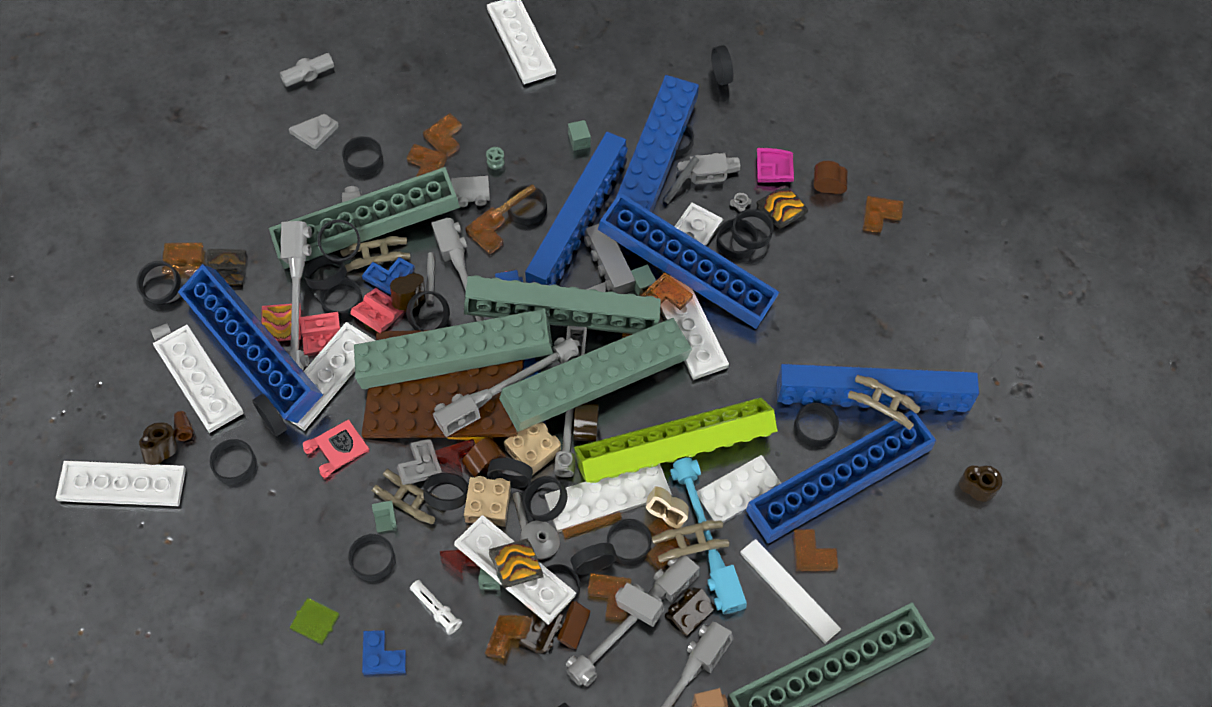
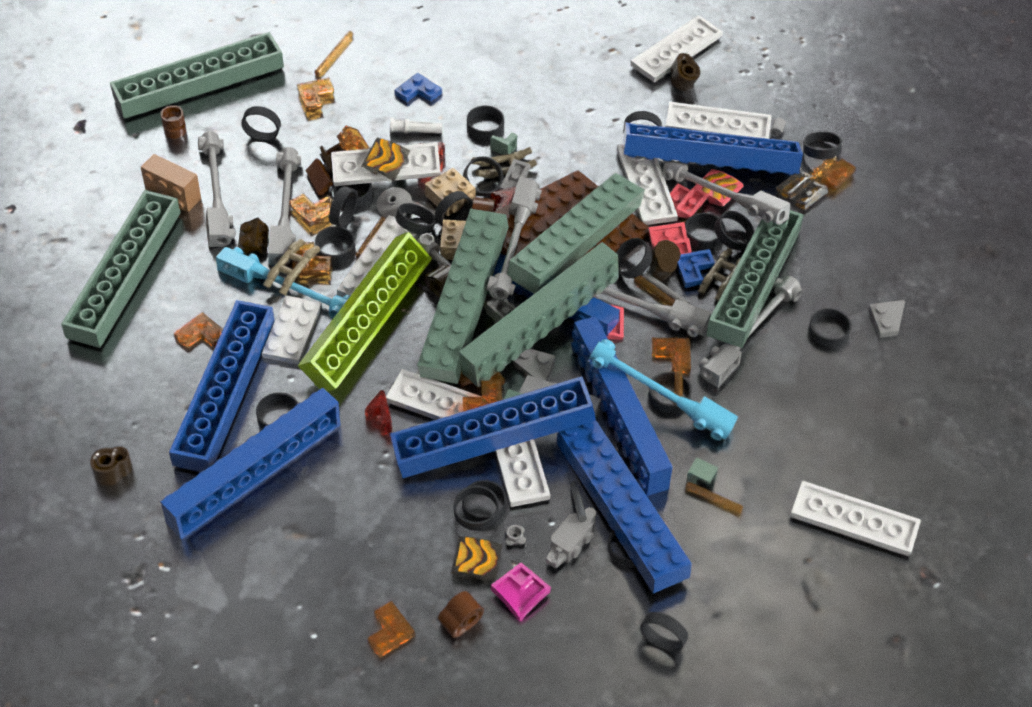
camera: 135 degrees right, 10 degrees down
reddish brown cone [173,411,193,441] -> none
black tyre [210,439,256,484] -> none
light grey piece [280,53,334,87] -> none
clear neon green piece [289,598,339,644] -> none
coral flag [303,419,369,478] -> none
black tyre [318,219,360,262] -> none
clear orange plate [407,144,447,177] -> none
clear orange plate [423,113,462,158] -> none
sand green wheel [486,147,505,170] -> none
light grey brick [615,583,664,627] -> none
tan brick [646,486,689,528] -> none
white tile [740,539,841,644] -> none
dark tan piece [848,375,920,430] -> none
none -> clear red slope [364,390,392,434]
none -> medium azure bar [589,339,738,440]
none -> clear orange bar [634,275,675,306]
none -> clear orange bar [685,482,744,513]

